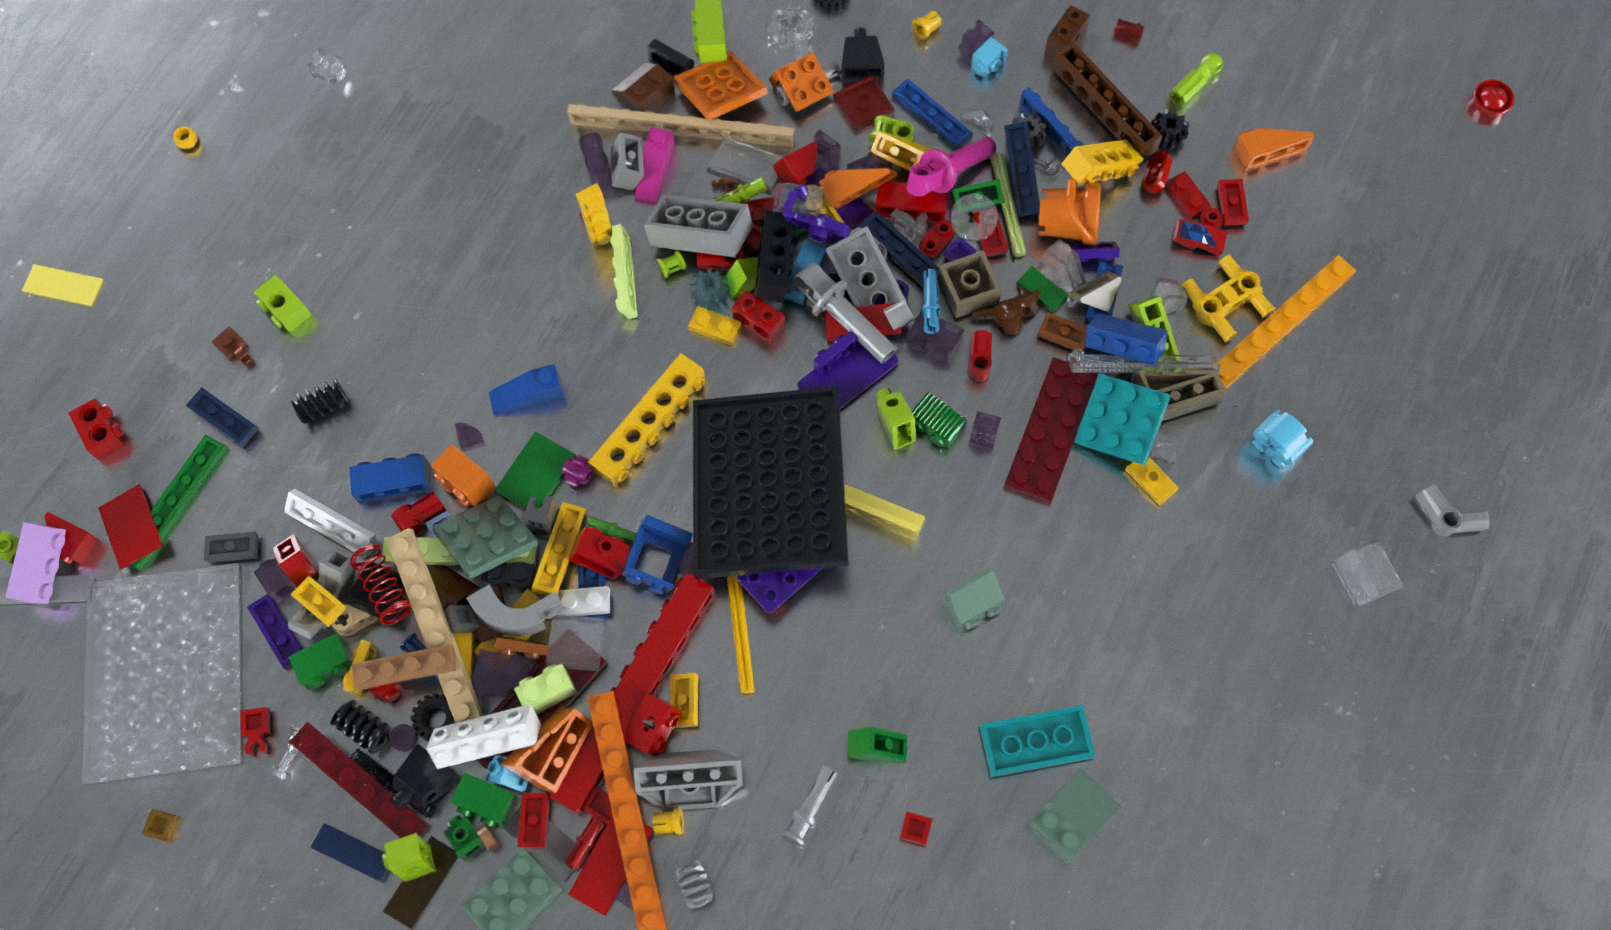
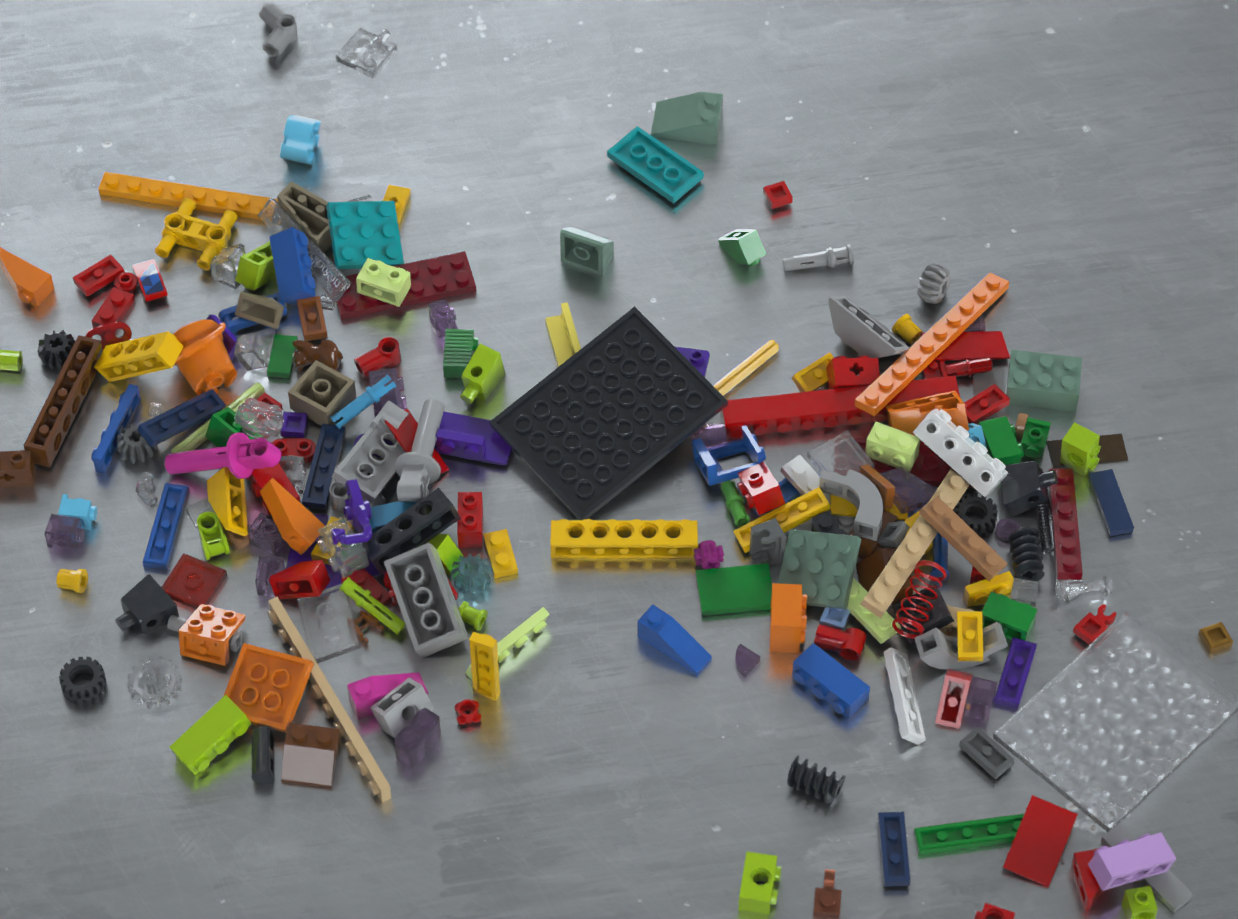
camera: 130 degrees left, 15 degrees down
none -> yellowish green brick [356,258,411,307]

